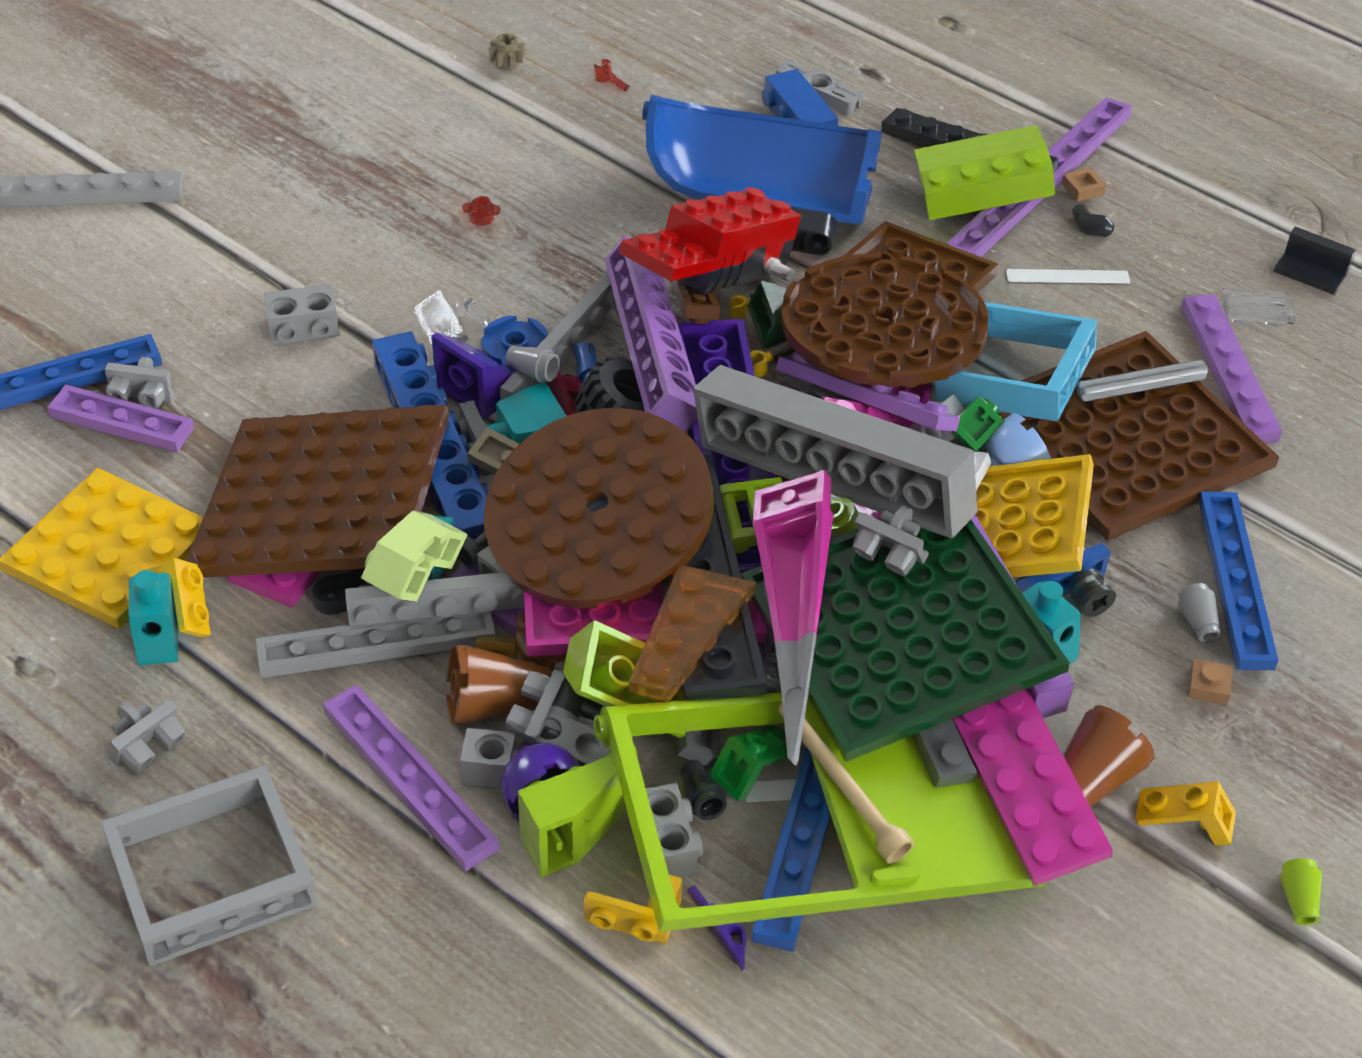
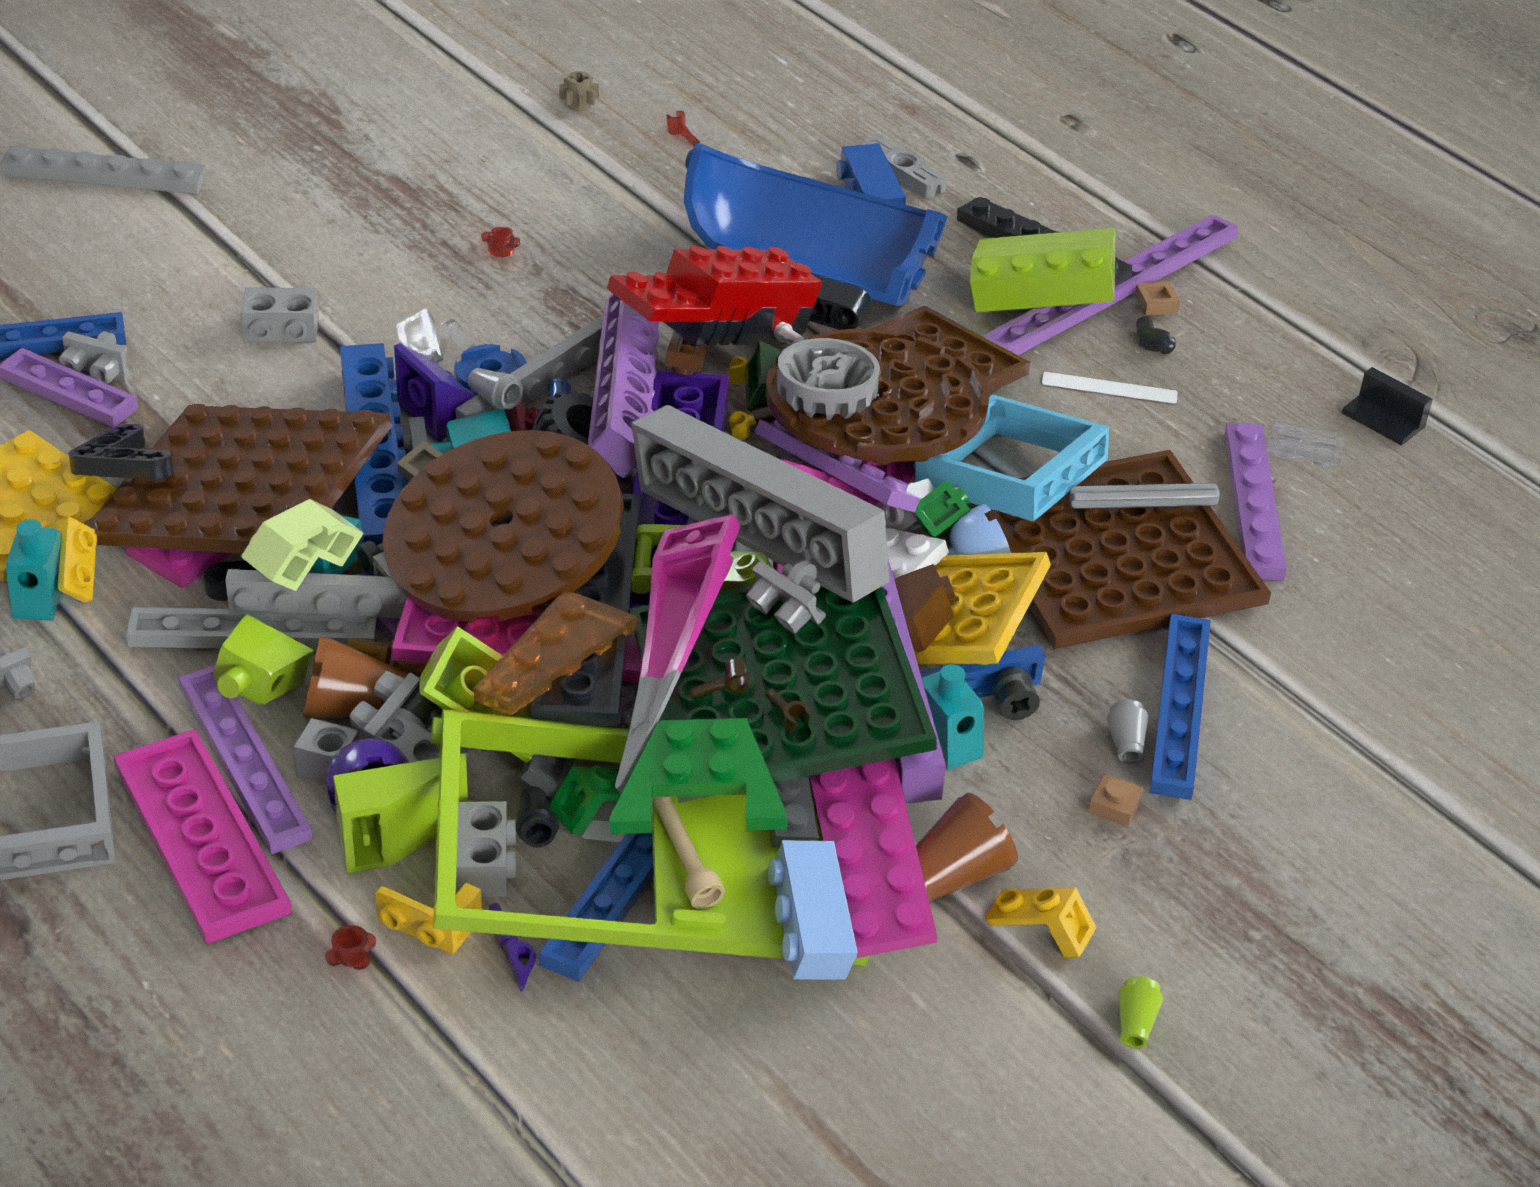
camera: 10 degrees right, 5 degrees down
none -> black beam [68,424,174,479]
none -> dark pink plate [113,729,292,945]
none -> lime torso [213,614,314,705]
none -> clear red plate [325,925,376,970]
none -> green wing [609,718,787,834]
none -> dark brown hand [690,658,750,699]
none -> dark brown hand [765,689,810,733]
none -> light blue brick [768,840,858,980]
none -> light grey gear [776,338,880,420]
none -> reddish brown slope [894,564,956,653]

